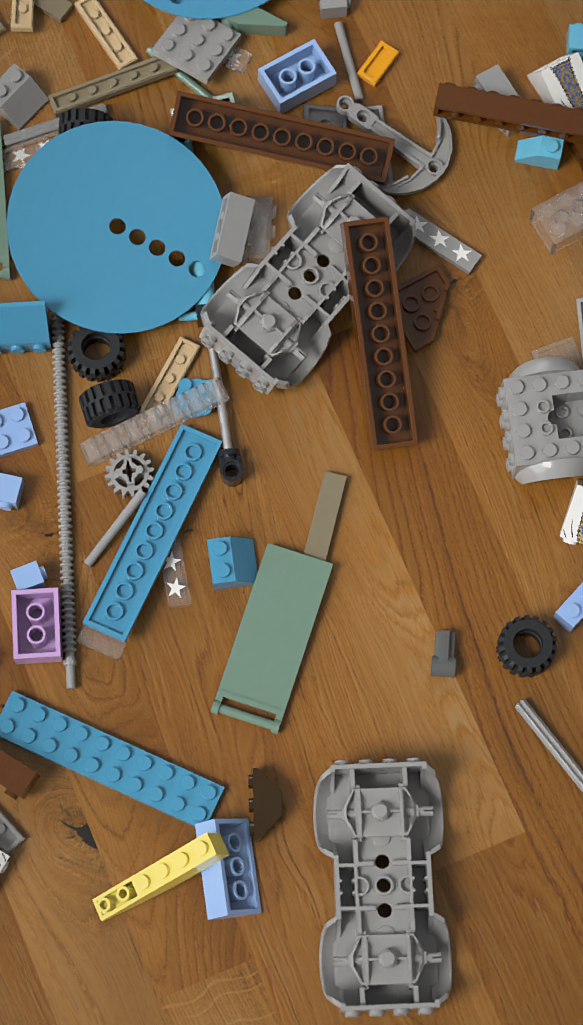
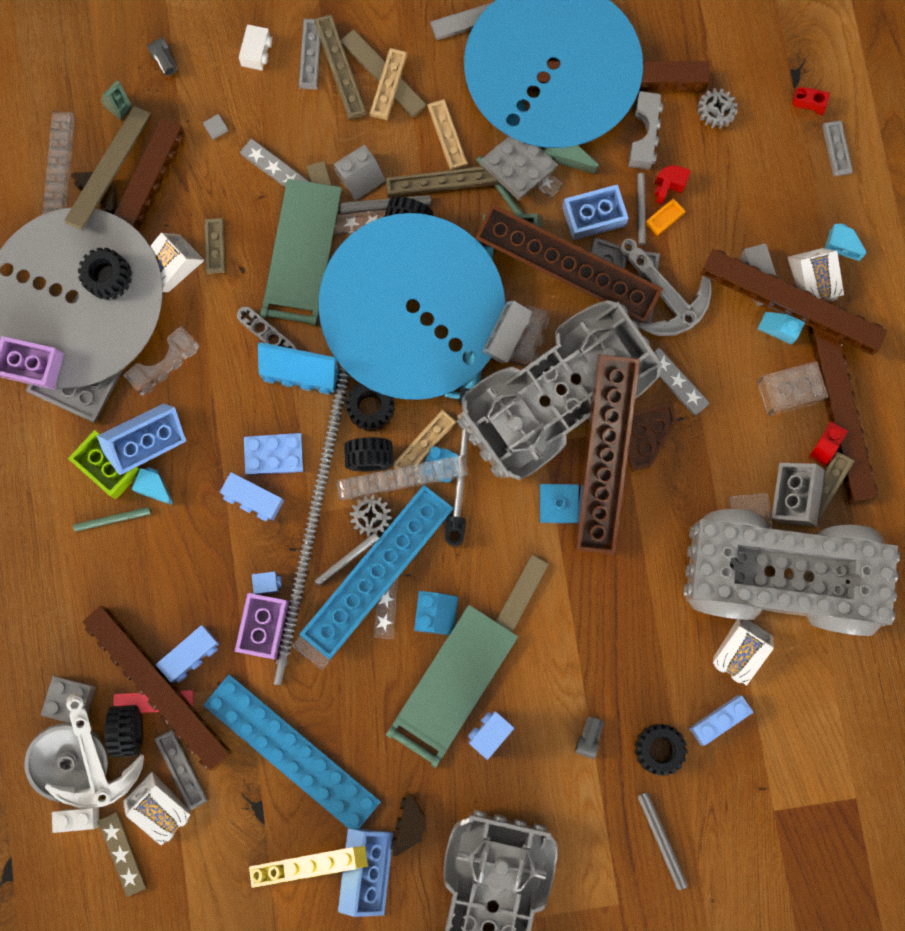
camera: 15 degrees right, 5 degrees up
none -> light blue brick [468,711,514,760]
none -> dark azure plate [540,484,579,524]
none -> red brick [654,165,691,205]

